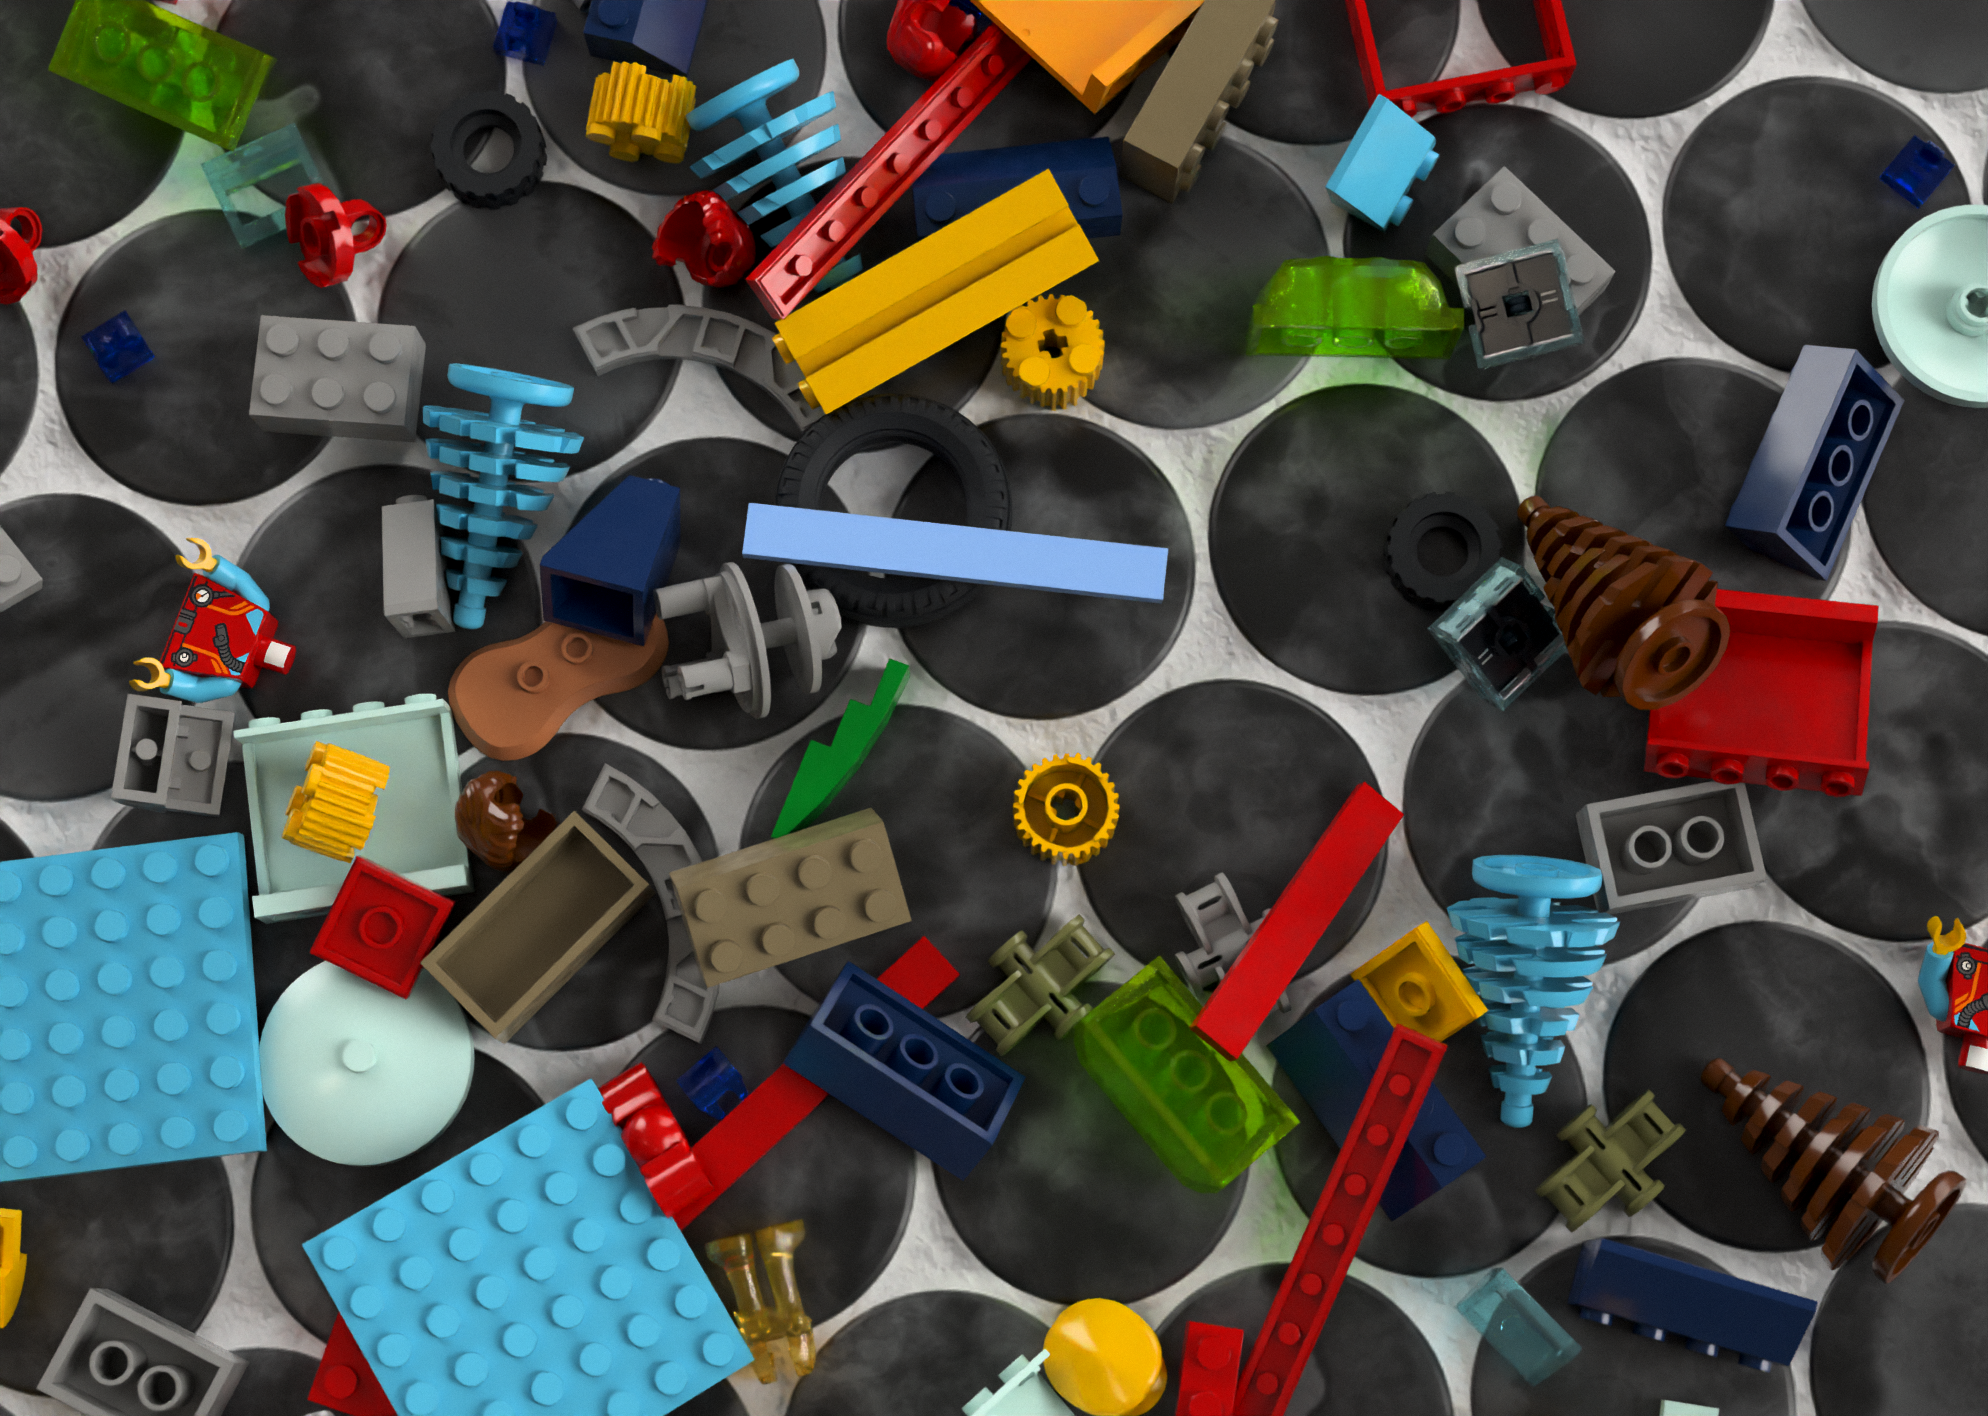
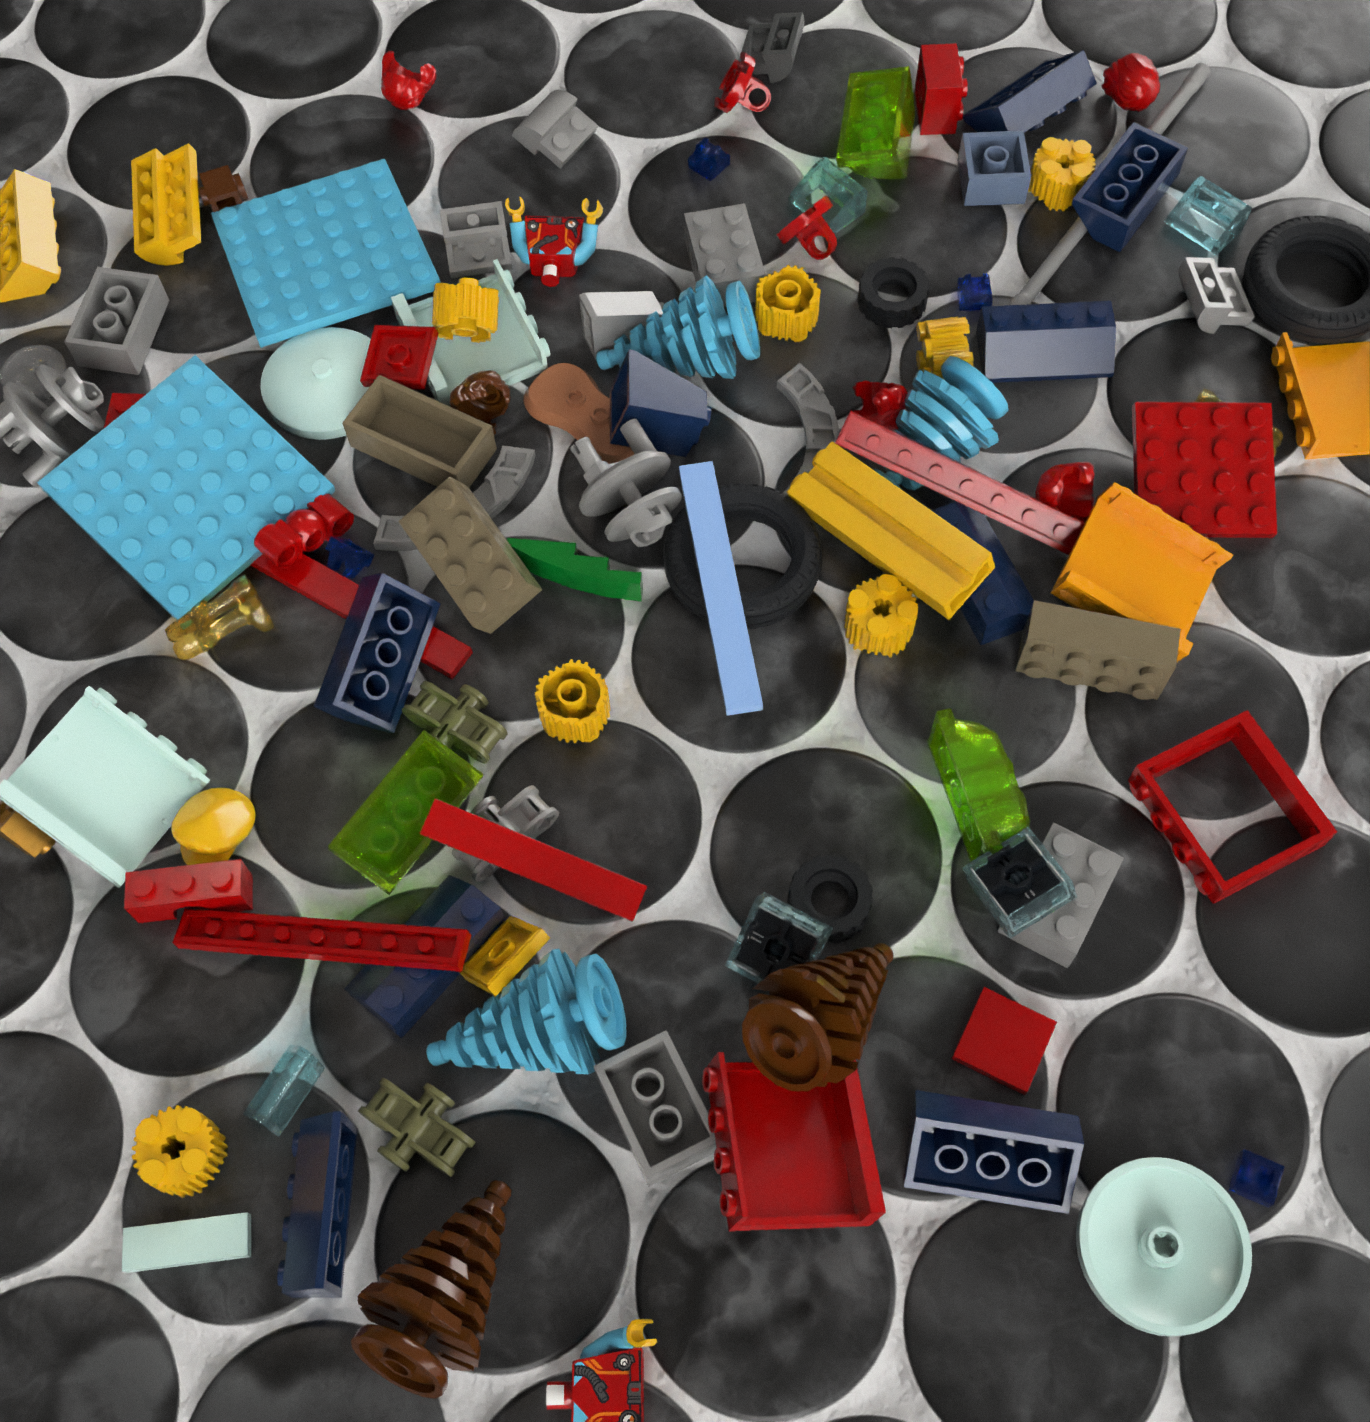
camera: 75 degrees right, 15 degrees down
medium azure slope [1325,94,1439,233] -> none
none -> yellow brick [755,265,821,342]
none -> red tile [951,987,1057,1095]

